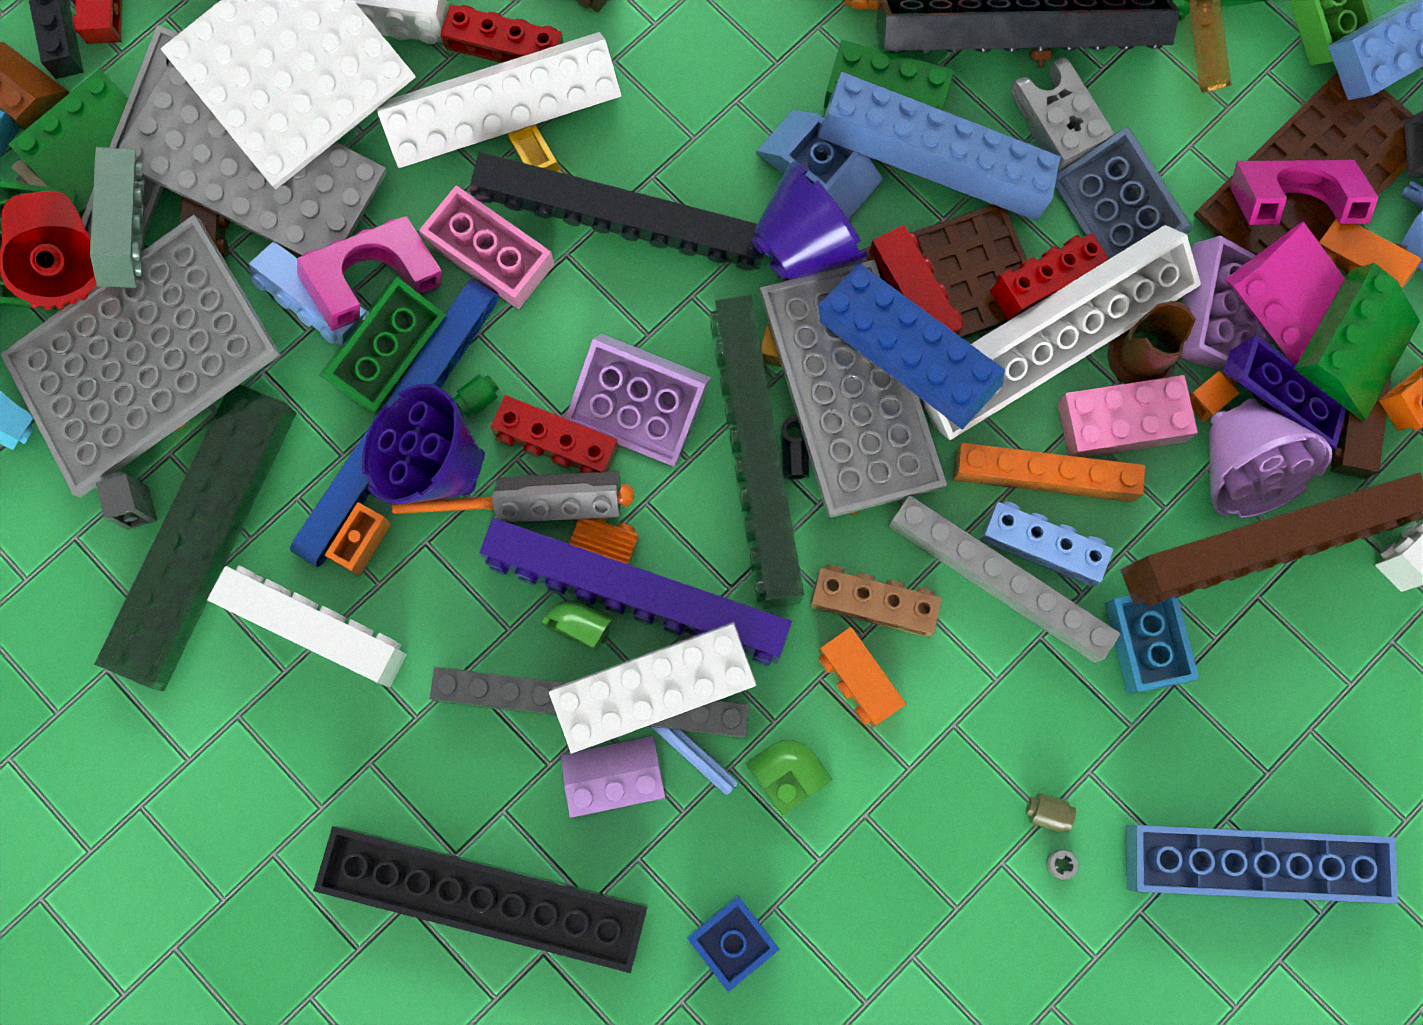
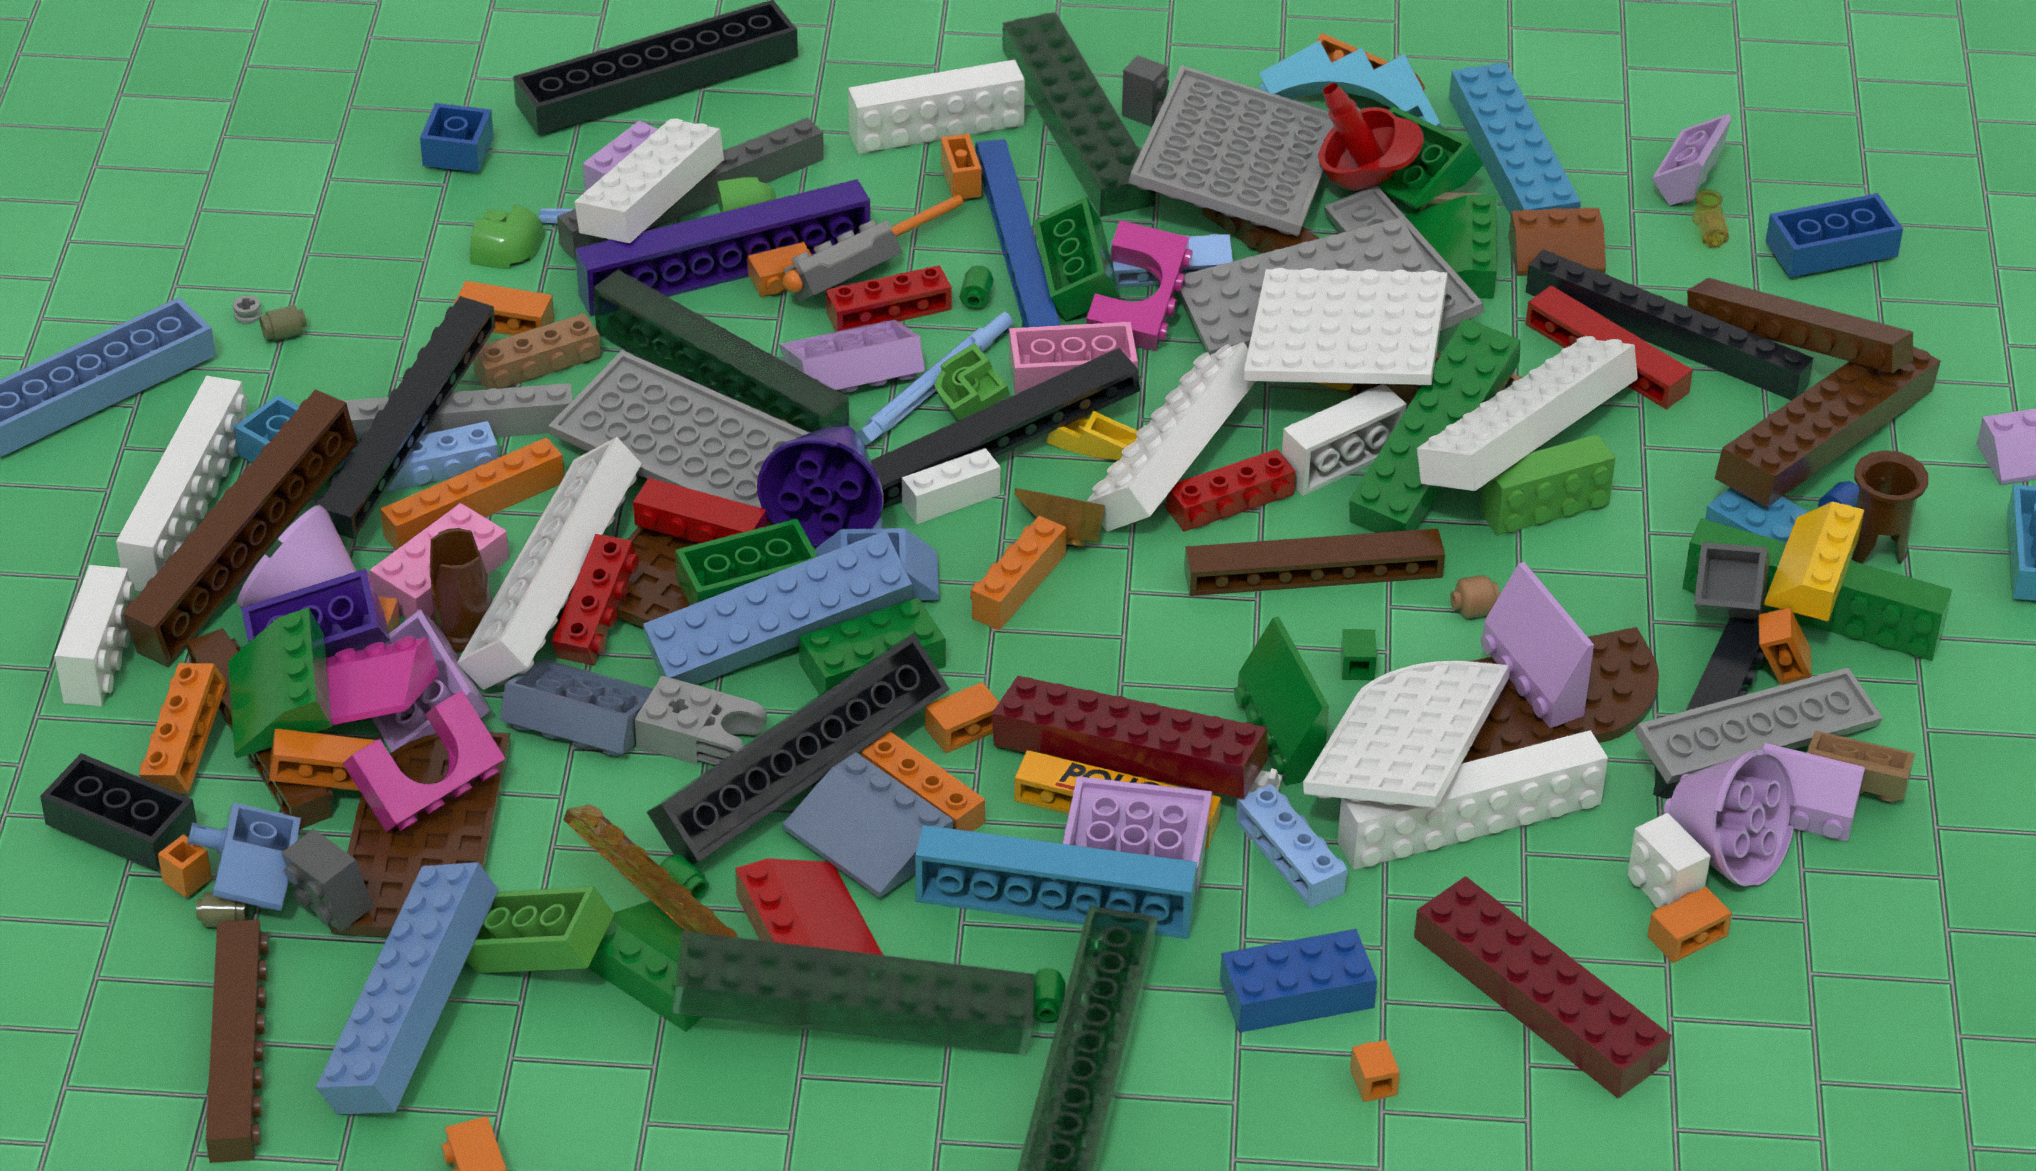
camera: 140 degrees right, 35 degrees down
sand green brick [90,147,146,288] -> none
dark purple cone [362,384,485,505] -> none
blue brick [818,263,1005,430] -> none
none -> white brick [116,376,248,592]
none -> black brick [316,296,495,539]
none -> green brick [675,519,818,606]
none -> light blue piece [856,311,1013,446]
none -> white brick [902,448,1000,524]
none -> bright green brick [934,343,1010,420]
none -> orange brick [970,516,1066,630]
none -> pearl gold slope [1014,488,1105,547]

